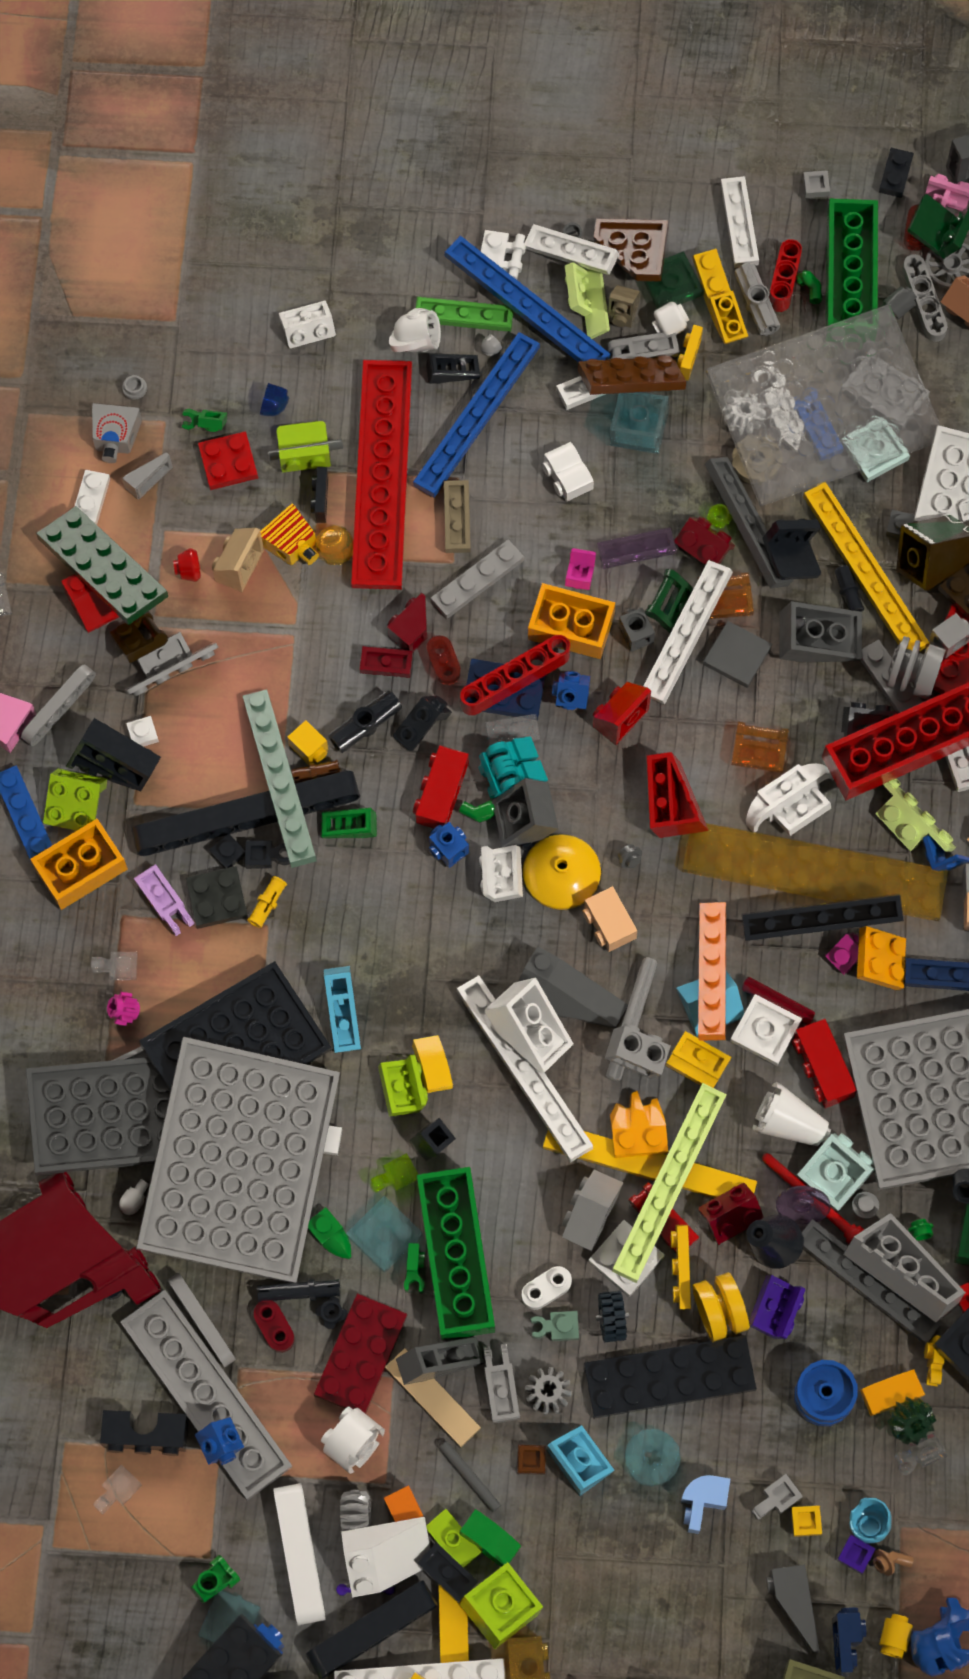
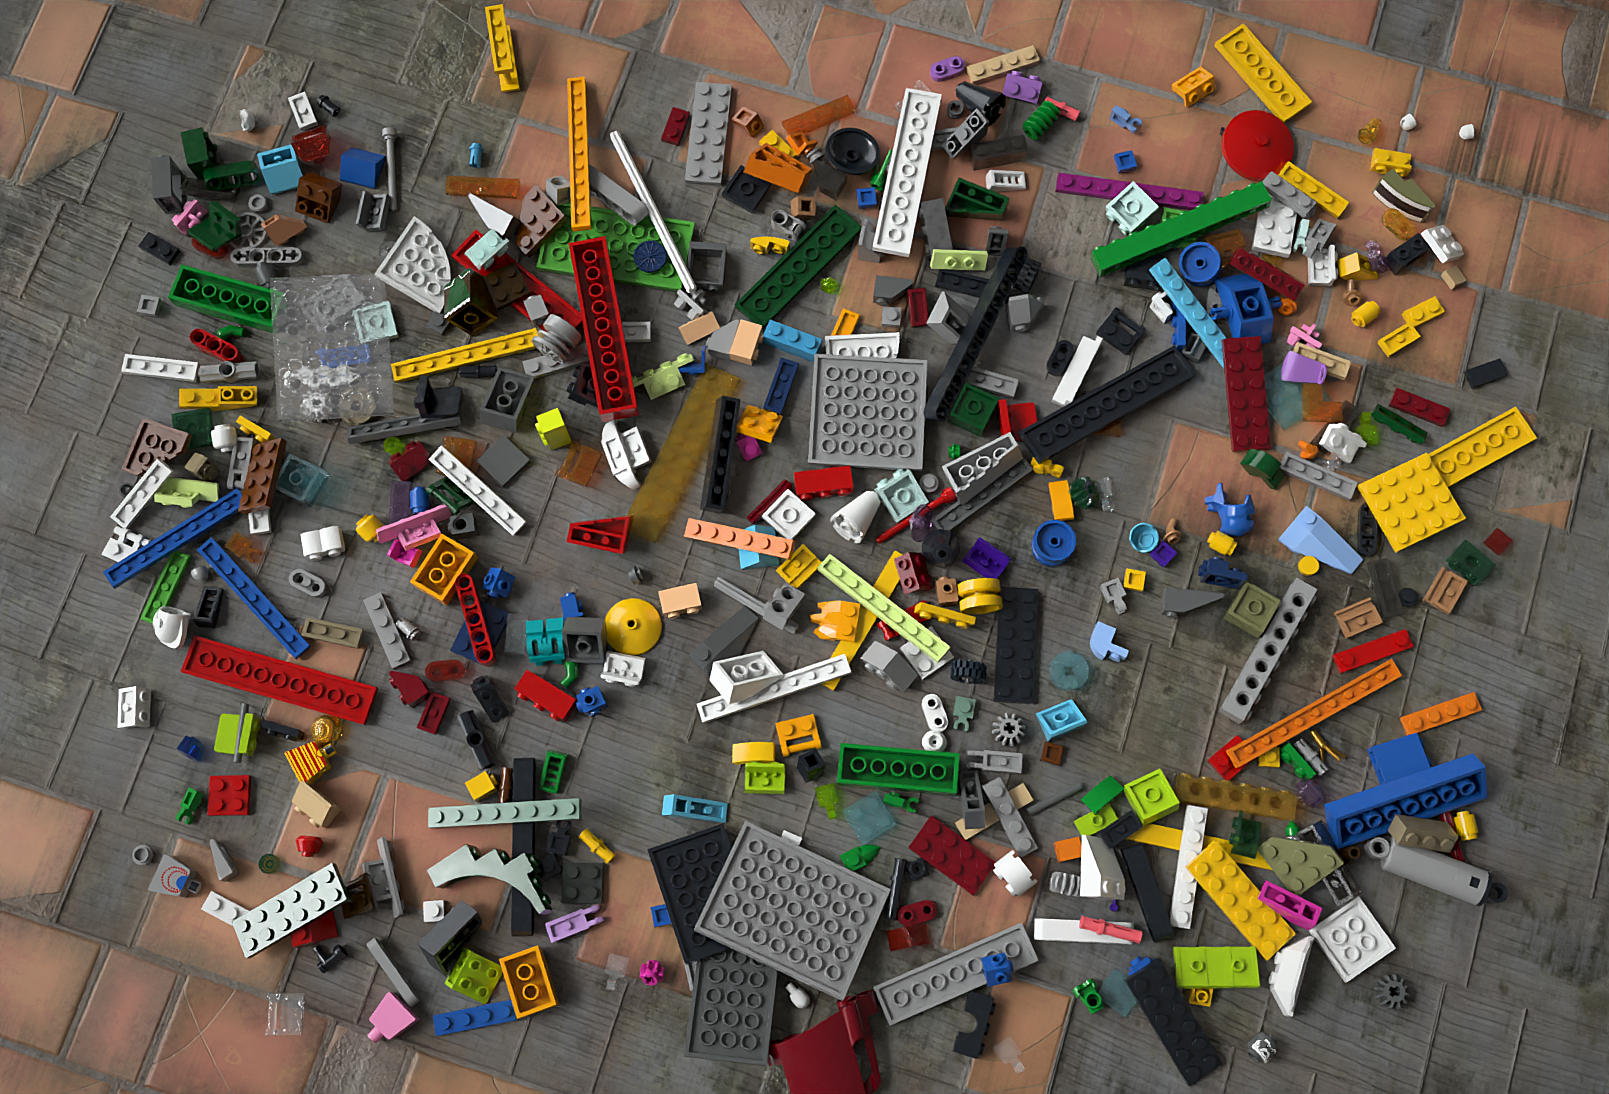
camera: 75 degrees left, 5 degrees up
light grey beam [167,1272,236,1368] -> none
red slope [592,682,651,745] -> none
none -> clear orange plate [225,531,262,563]
none -> clear green tile [258,854,280,874]
none -> light grey plate [289,569,327,598]
none -> black piece [313,944,348,974]
none -> yellow head [356,514,384,542]
none -> bright pink bracket [376,504,451,551]
none -> light grey pin [396,617,421,641]
none -> blue brick [410,487,430,515]
none -> arch [427,844,553,915]
none -> neon yellow wedge [535,408,572,451]
none -> blue brick [560,592,585,620]
none -> blue plate [650,904,672,928]
none -> light orange plate [775,714,822,757]
none -> clear red slope [886,923,930,951]
none -> white plate [922,730,947,752]
none -> medium nougat brick [935,576,959,607]
none -> light grey plate [981,777,1037,858]
none -> coral pin [1079,915,1142,944]

